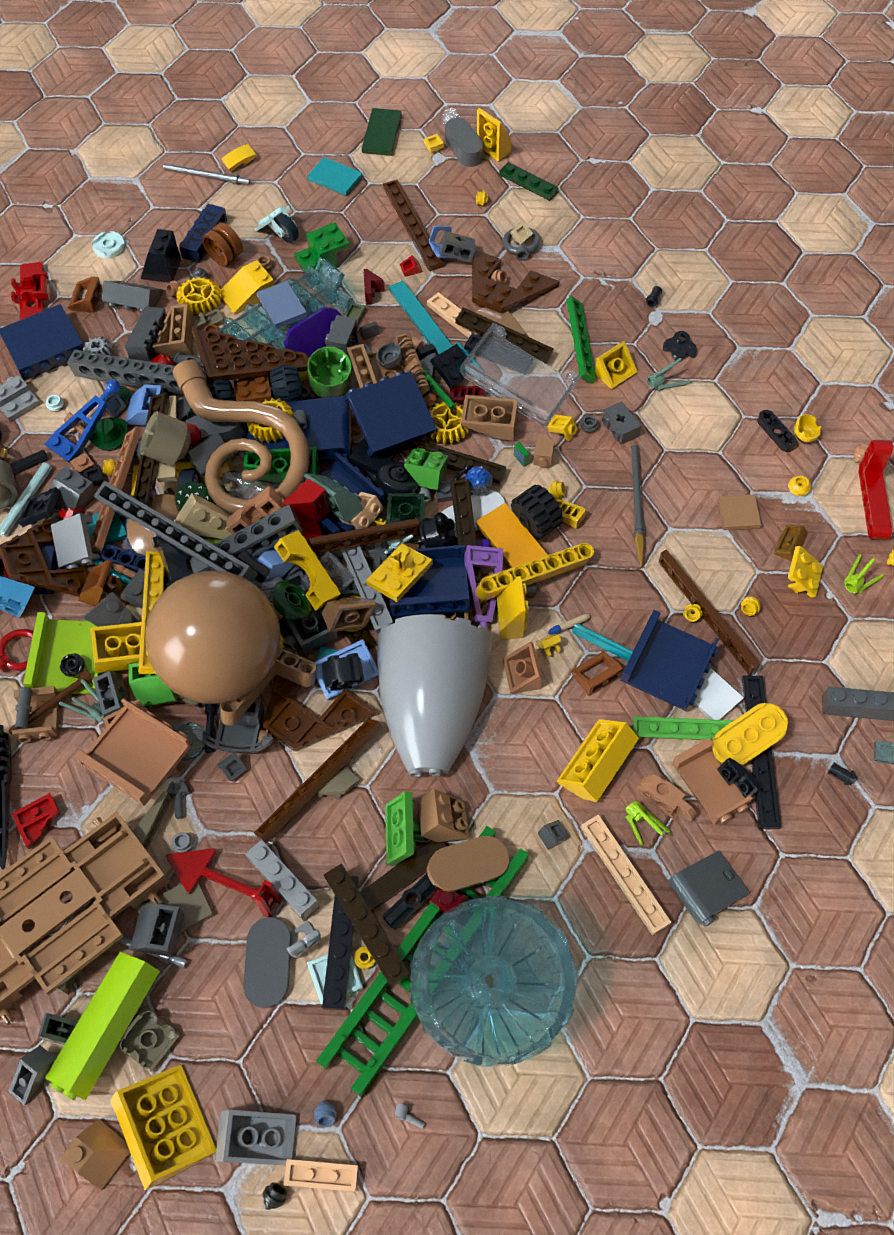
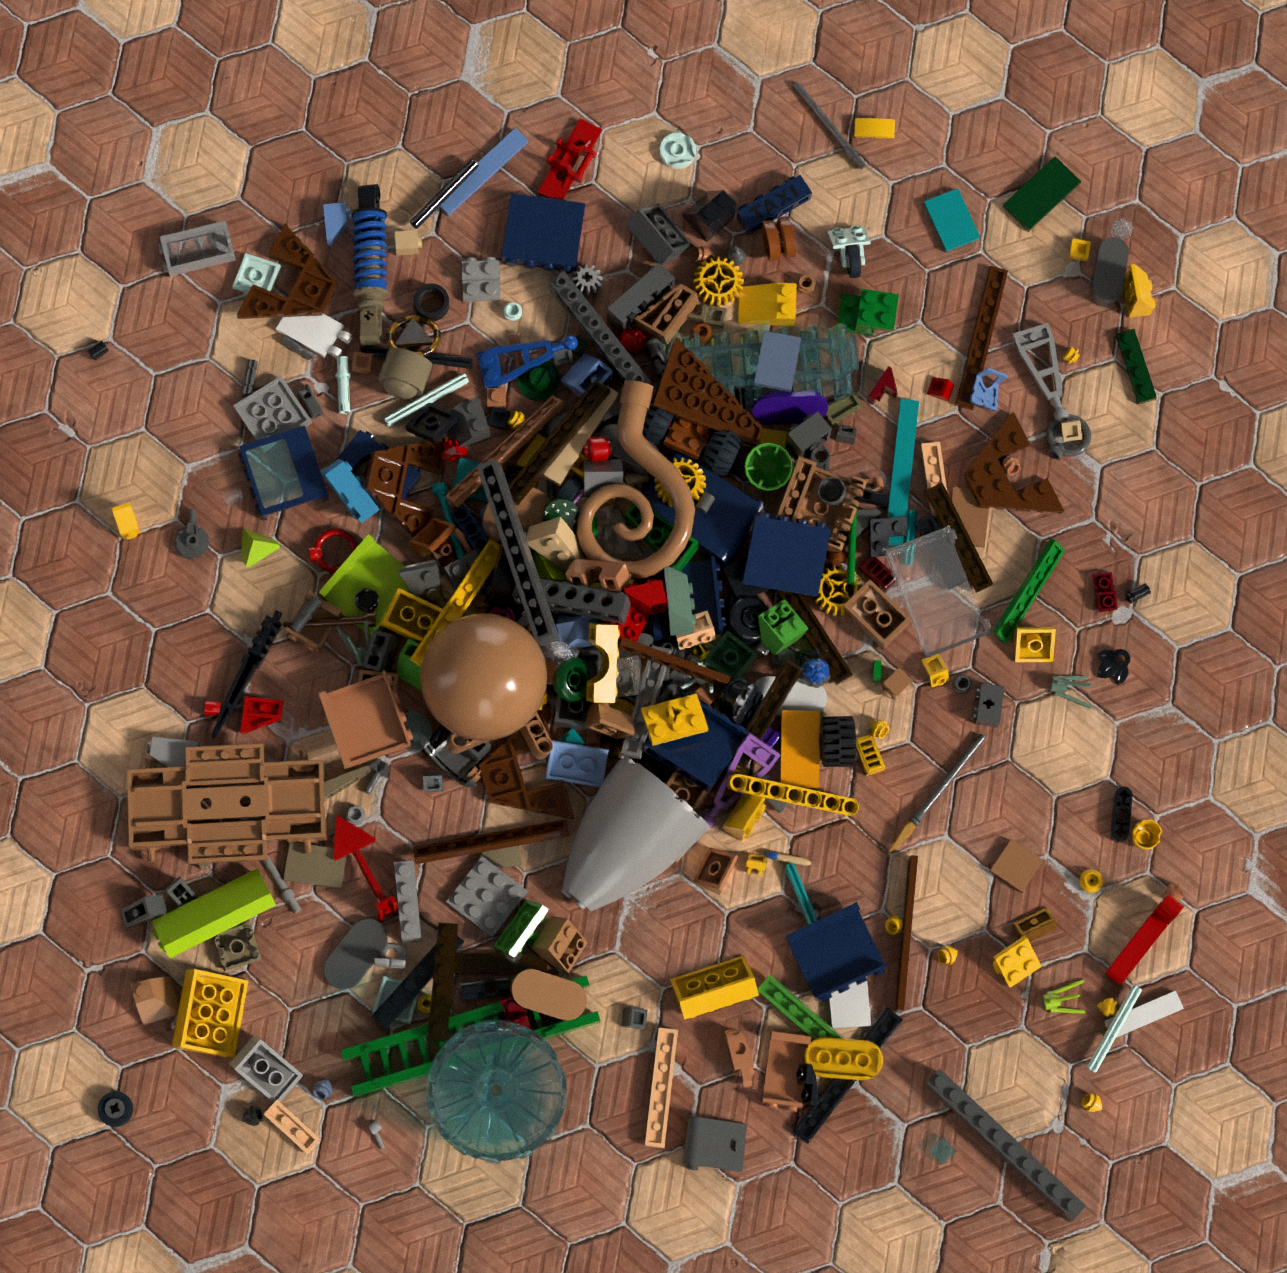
camera: 30 degrees right, 15 degrees up
light grey panel [51,513,100,569] -> none
dark orange tile [68,276,103,313] -> none
dark grey slope [129,904,184,957] -> none
dark tan piece [140,411,191,466] -> none
black bar [237,550,270,582] -> none
black brick [321,653,365,691] -> none
dark grey brick [439,231,476,263] -> none
dark orange tile [571,652,623,696] -> none
lime plant [625,800,670,846] -> none
black pin [828,762,856,785] -> none
none -> light grey plate [446,856,528,938]
none -> light grey plate [1012,323,1069,422]
none -> dark red slope [1092,572,1118,612]

